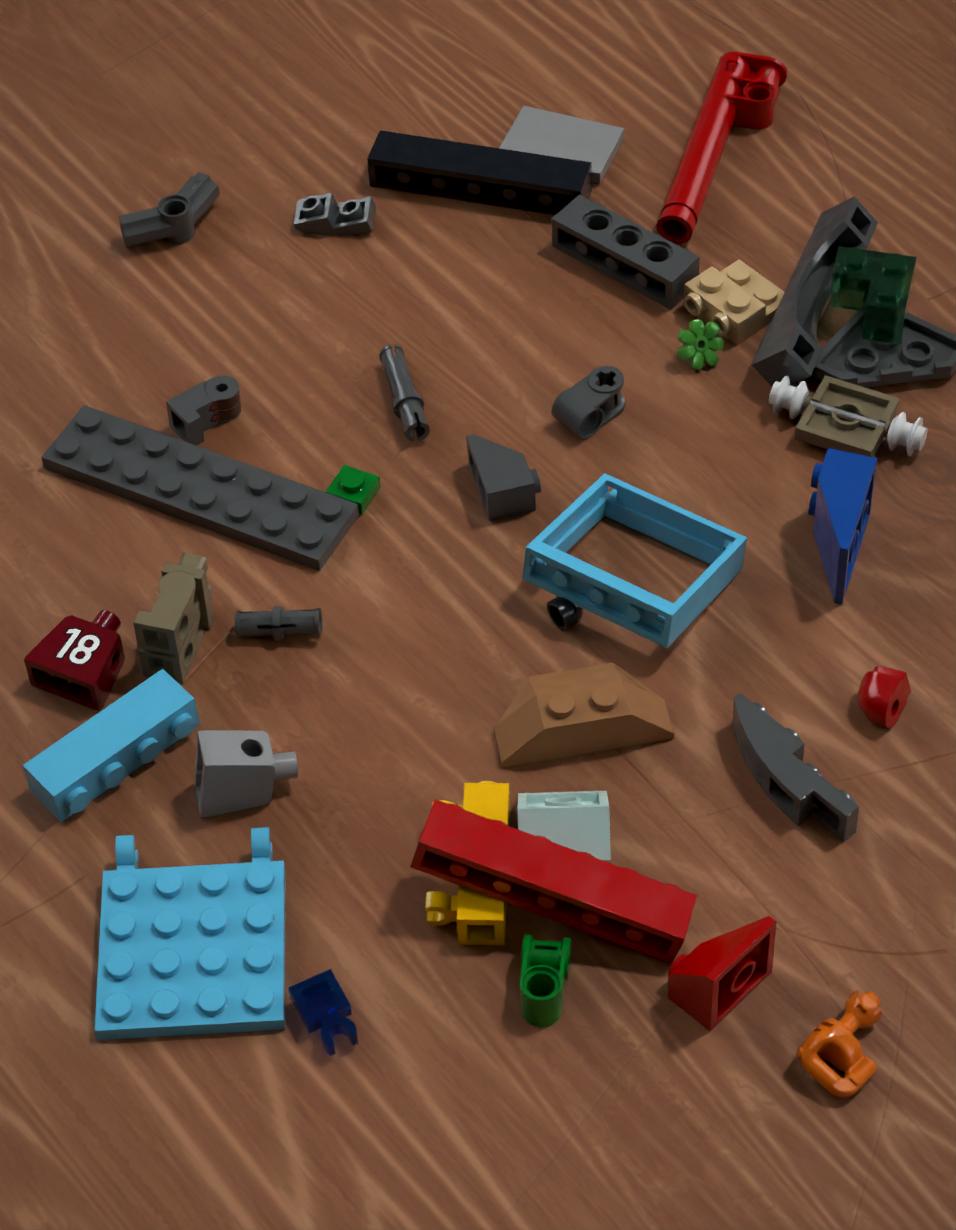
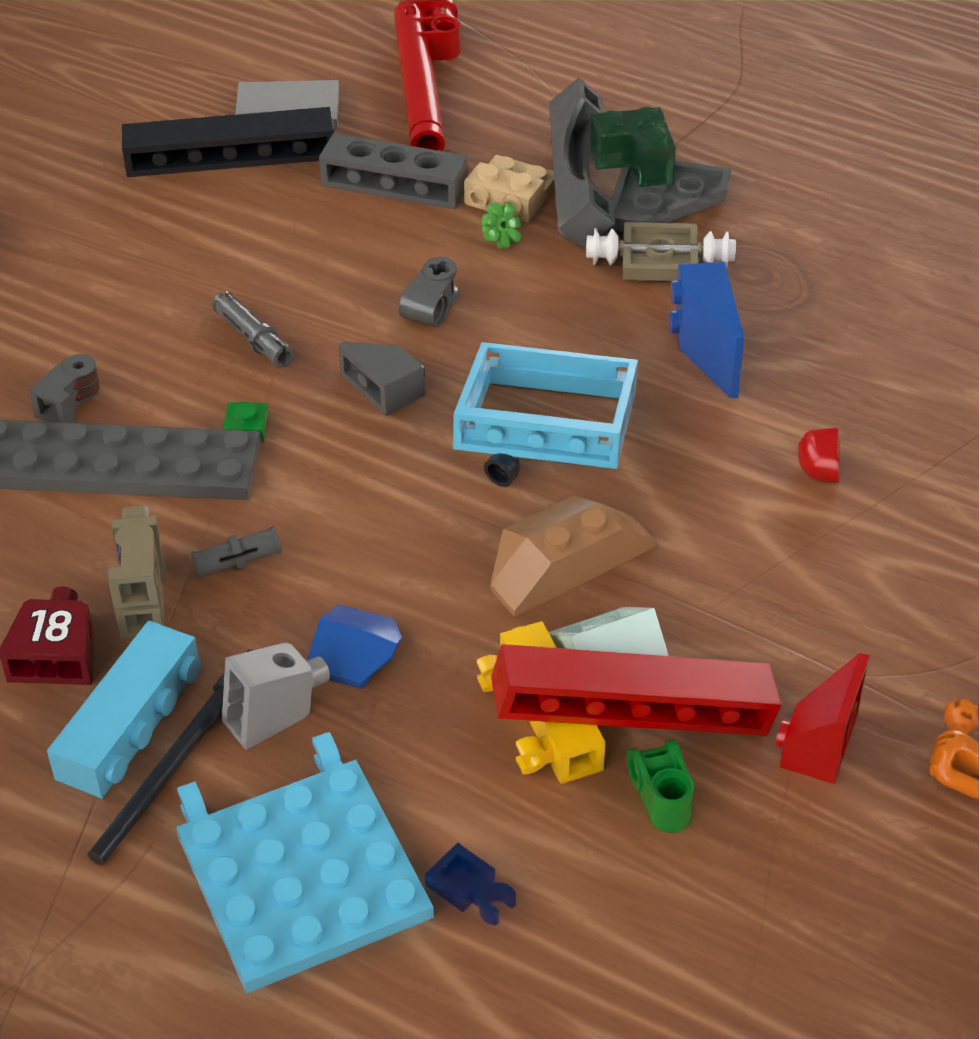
camera: 25 degrees left, 5 degrees down
dark grey slope [293,193,376,235] -> none
dark grey slope [732,693,859,842] -> none
none -> black bar [88,649,253,865]
none -> blue slope [307,604,402,689]

